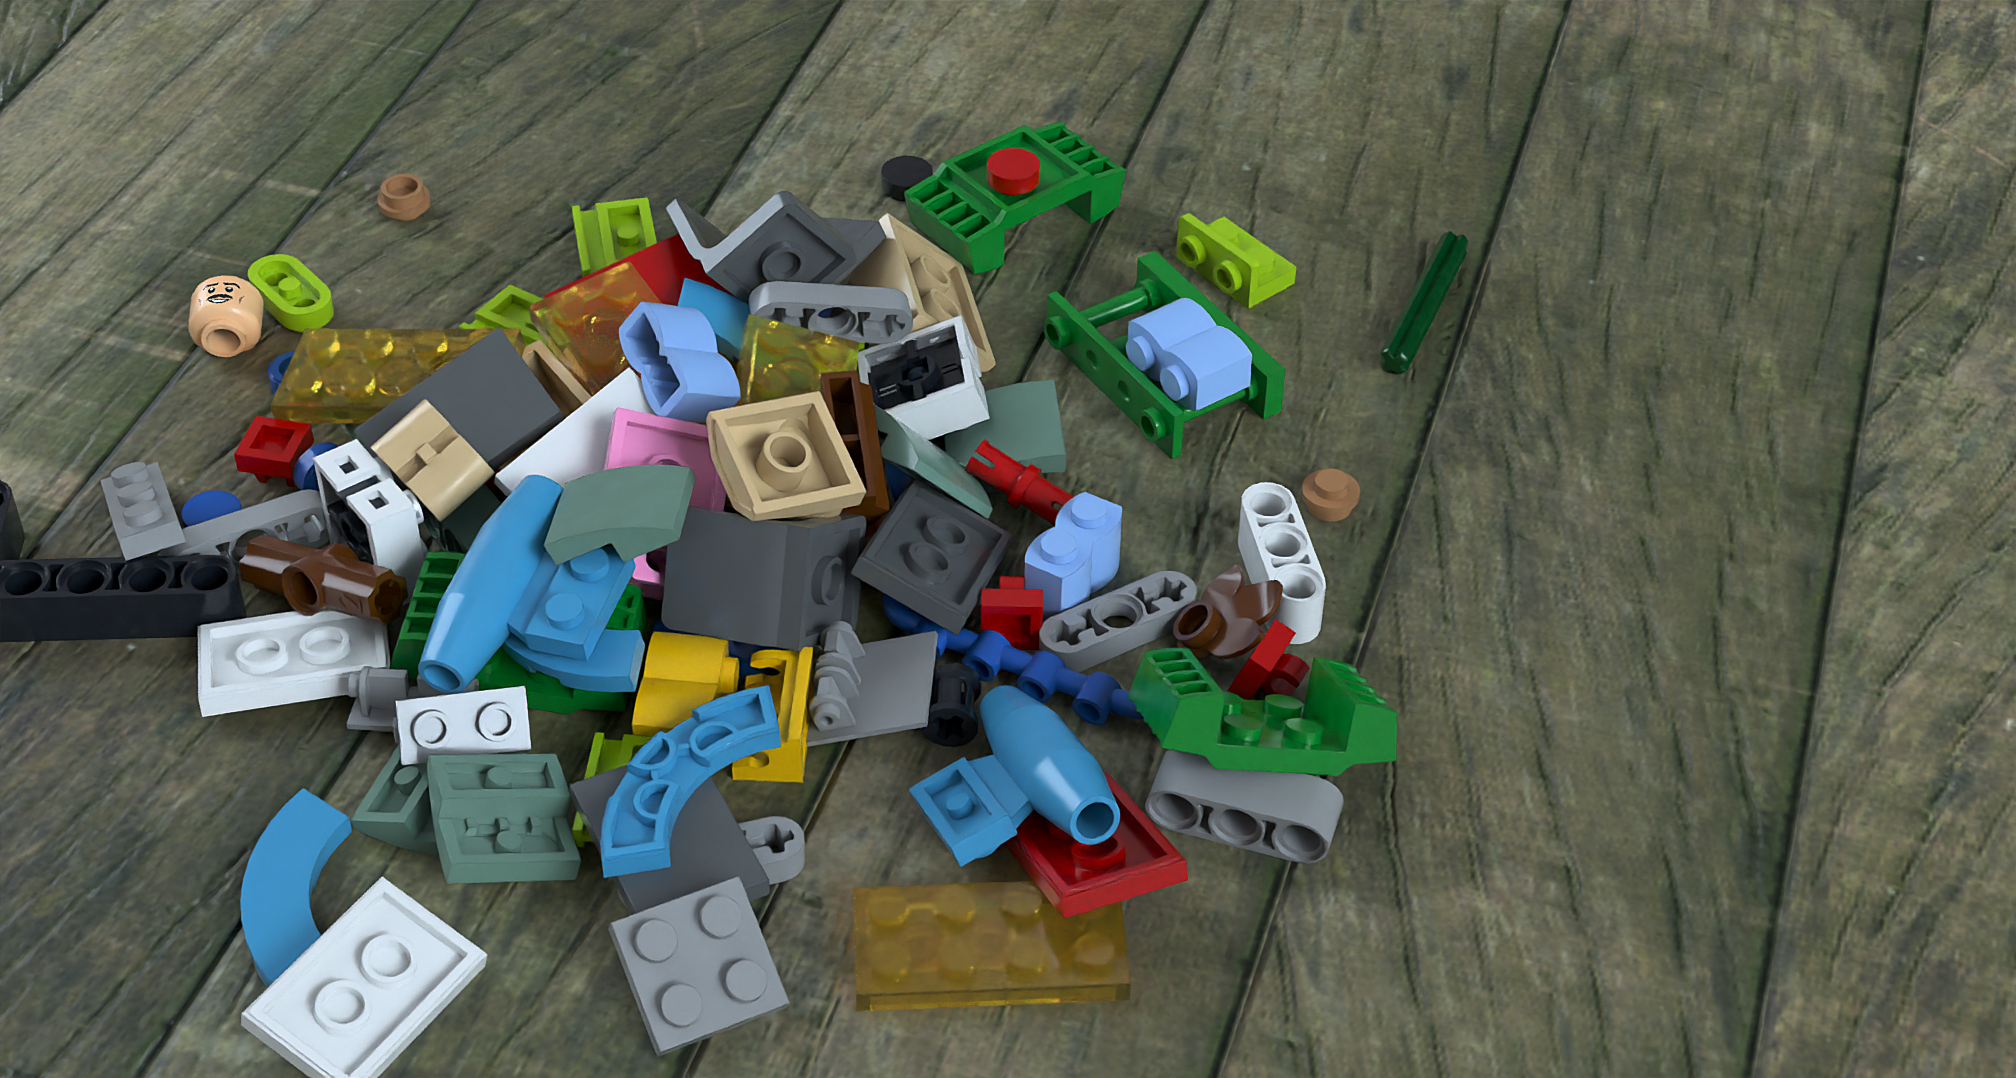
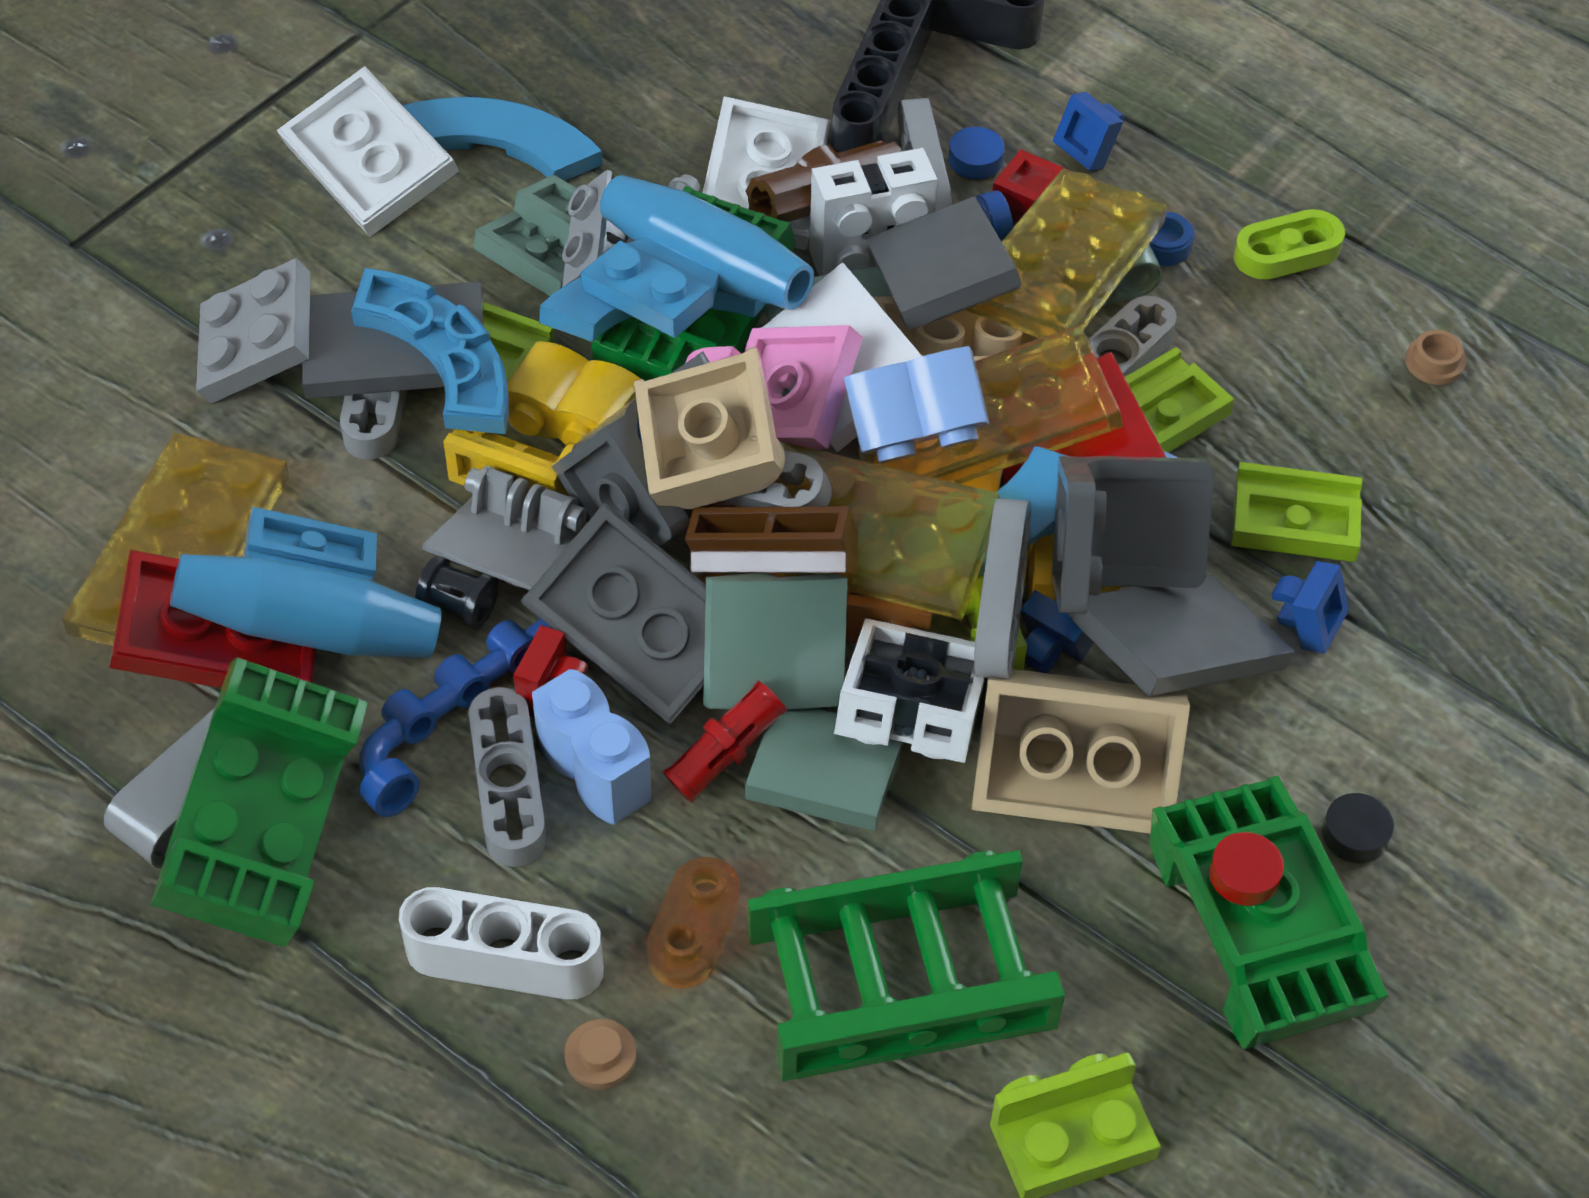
camera: 110 degrees right, 10 degrees up
light grey plate [100,462,186,561] -> none
light nougat head [188,275,264,357] -> none
tan piece [371,399,495,522] -> none
sand green slope [427,754,581,884] -> none
sand green slope [544,465,696,565] -> none
light blue brick [1126,298,1252,411] -> none
reddish brown plate [1173,564,1283,660] -> none
red tile [1227,619,1310,700] -> none
none -> clear orange plate [647,857,740,988]
none -> blue tile [1053,92,1126,171]
none -> blue tile [1271,561,1349,654]

